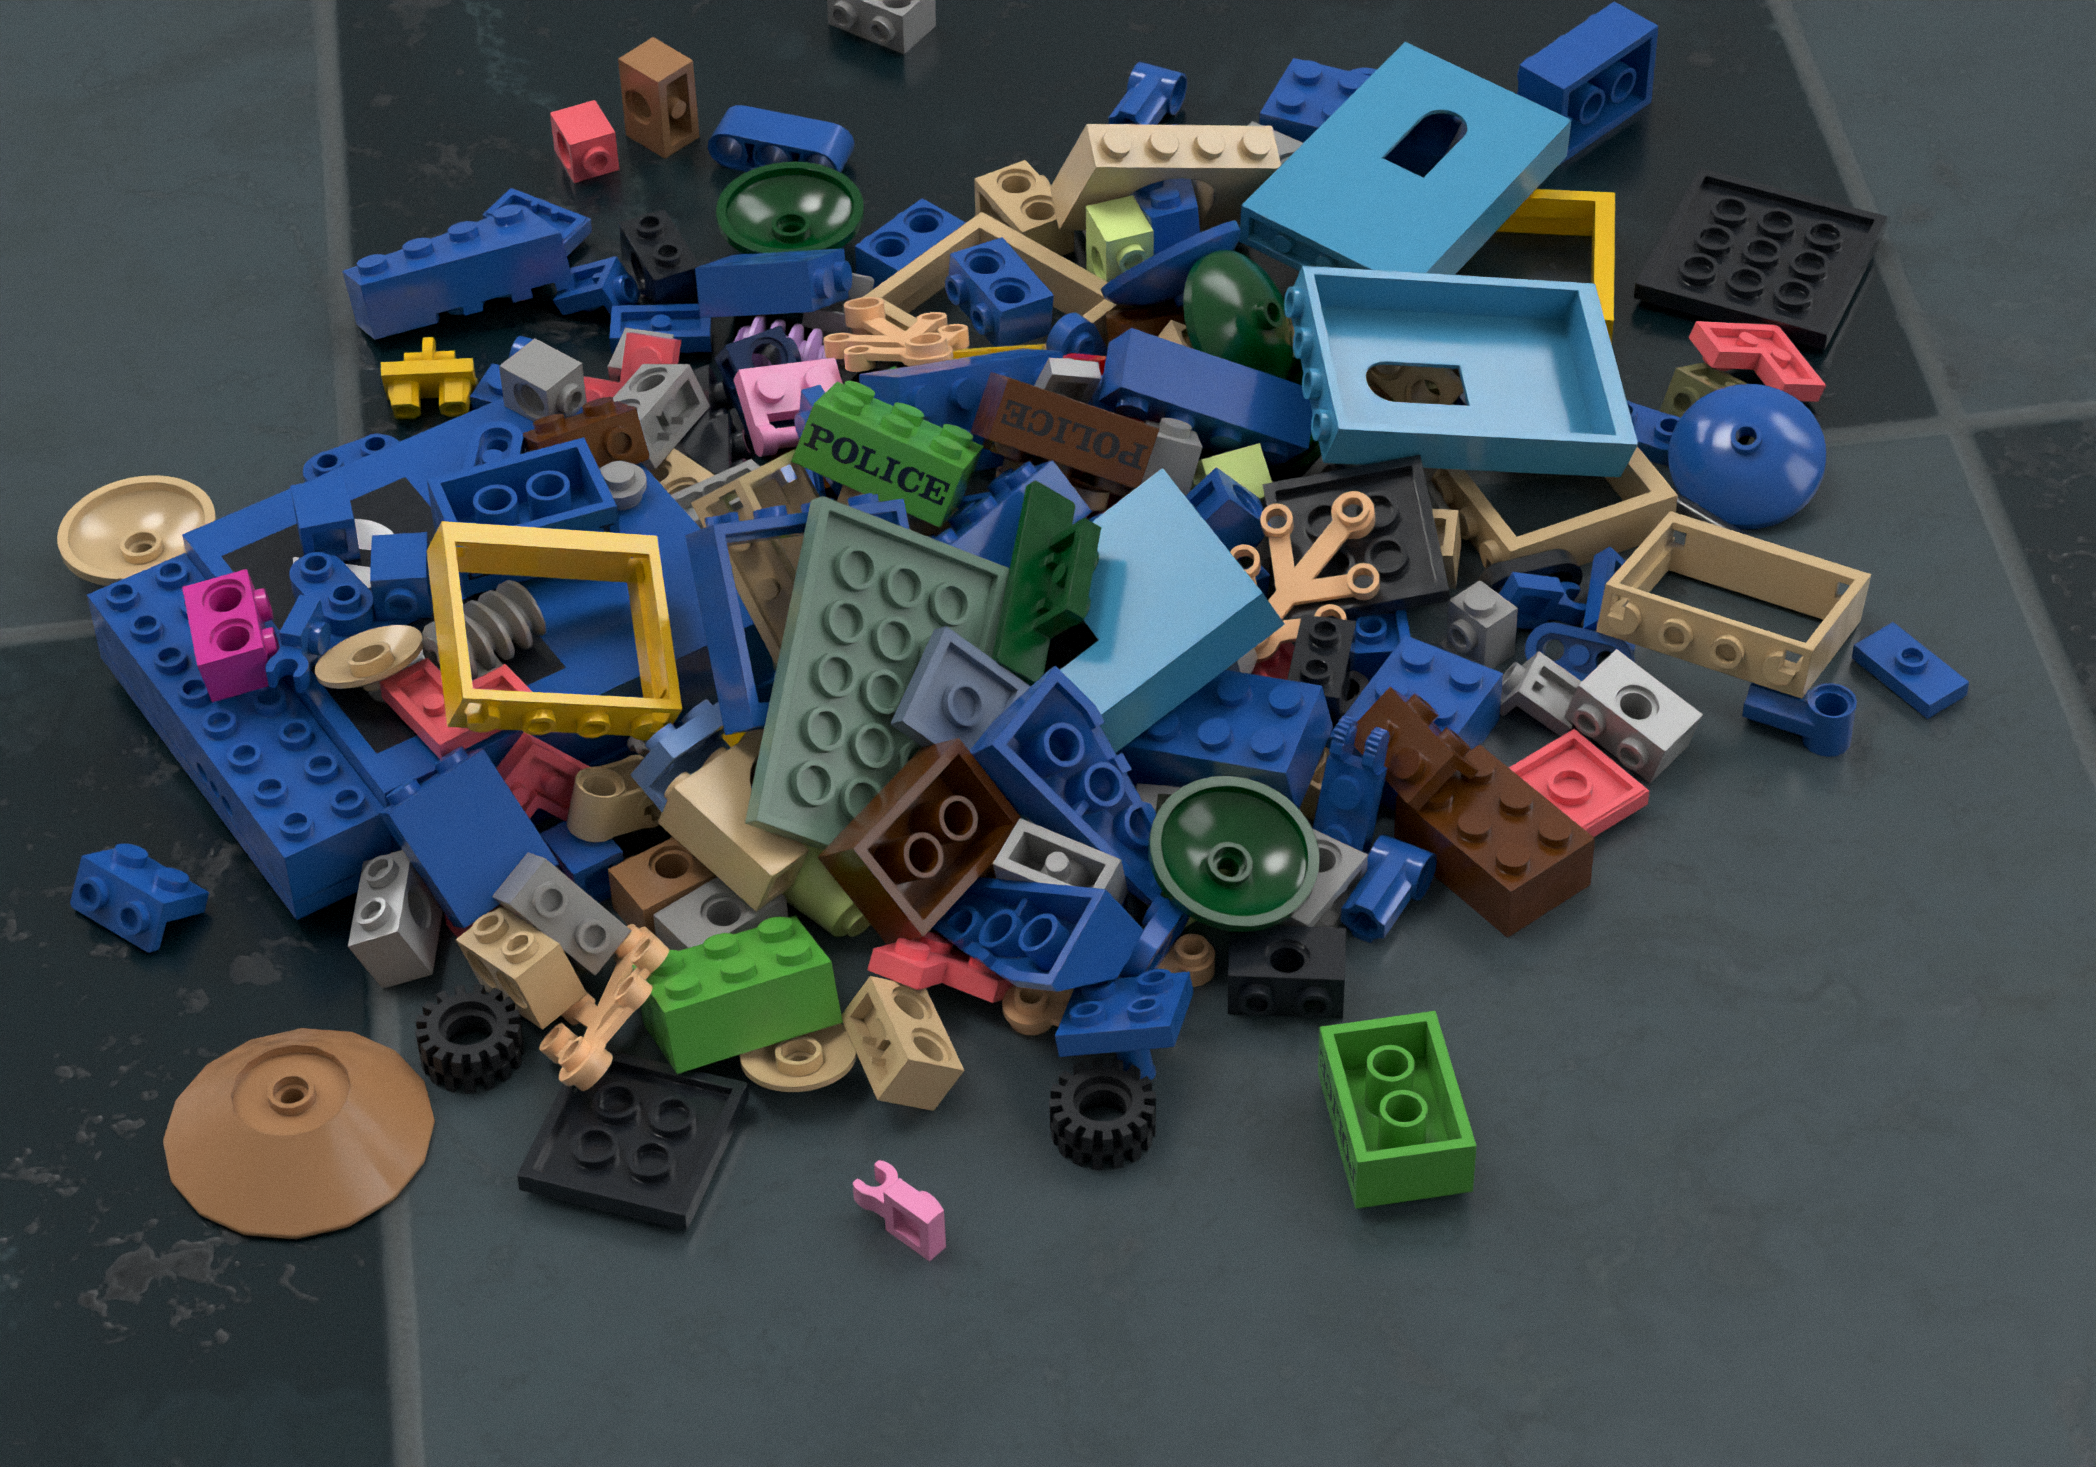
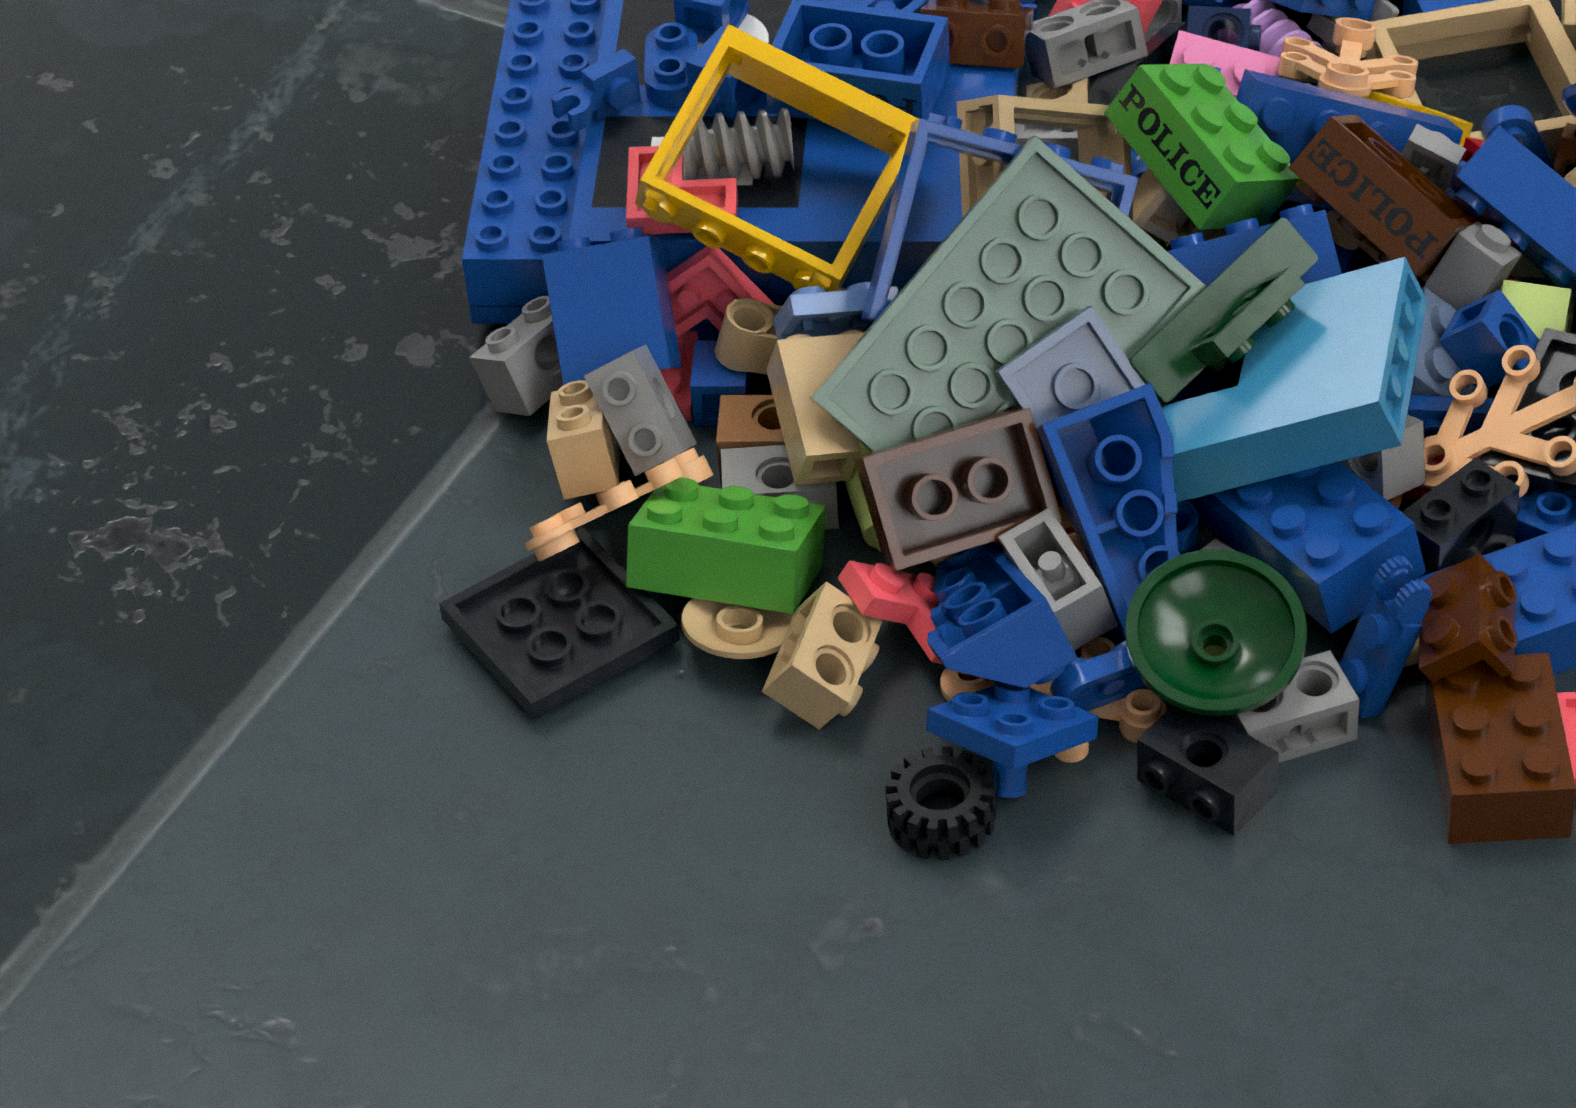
camera: 40 degrees right, 0 degrees up
blue bracket [70,844,209,953] -> none
medium nougat dish [163,1028,435,1239] -> none
dark pink brick [182,569,280,702] -> none
tan dish [315,625,424,691] -> none
black tyre [415,984,525,1094] -> none
light grey plate [600,461,647,510] -> none
bright pink plate [853,1160,946,1262] -> none
blue brick [945,237,1054,347] -> none
bright green brick [1318,1011,1476,1209] -> none
blue piece [1341,834,1437,943] -> none

